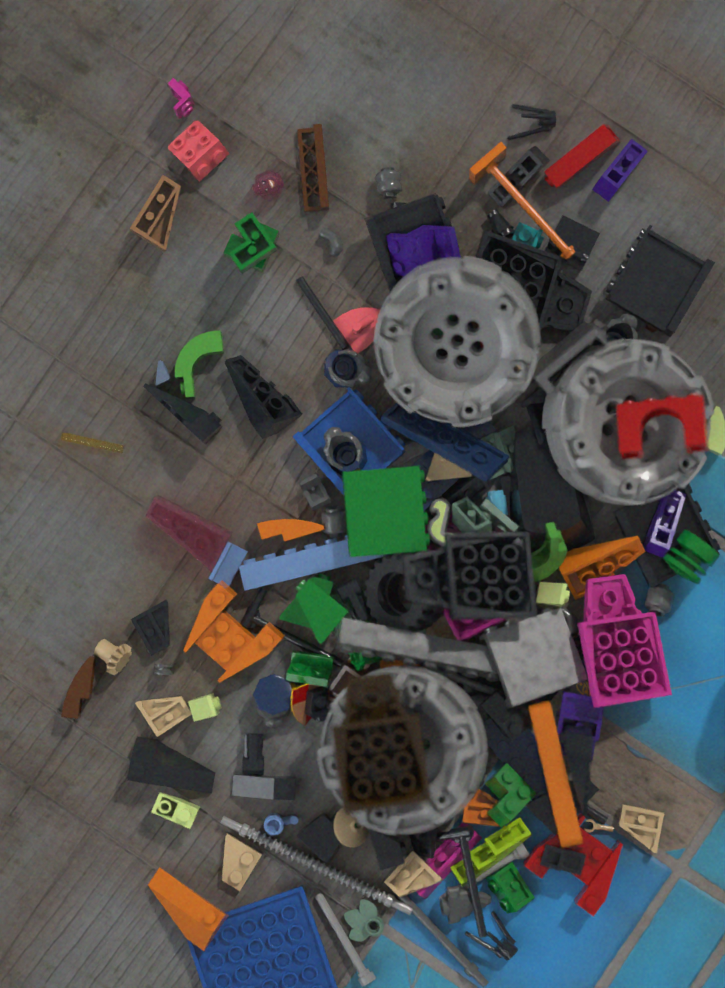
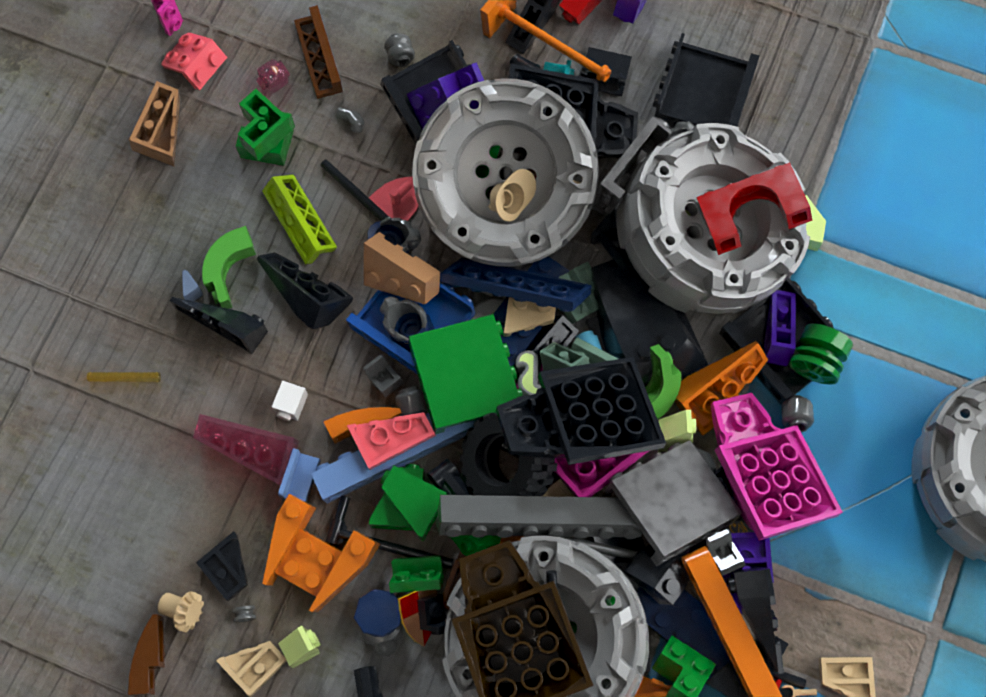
camera: 15 degrees left, 15 degrees down
none -> lime fence [262,175,337,264]
none -> white brick [272,381,308,421]
none -> coral wing [347,412,436,470]
none -> medium nougat wedge [364,232,440,304]
none -> tan piece [488,169,536,222]
none -> dark grey bracket [706,529,745,576]

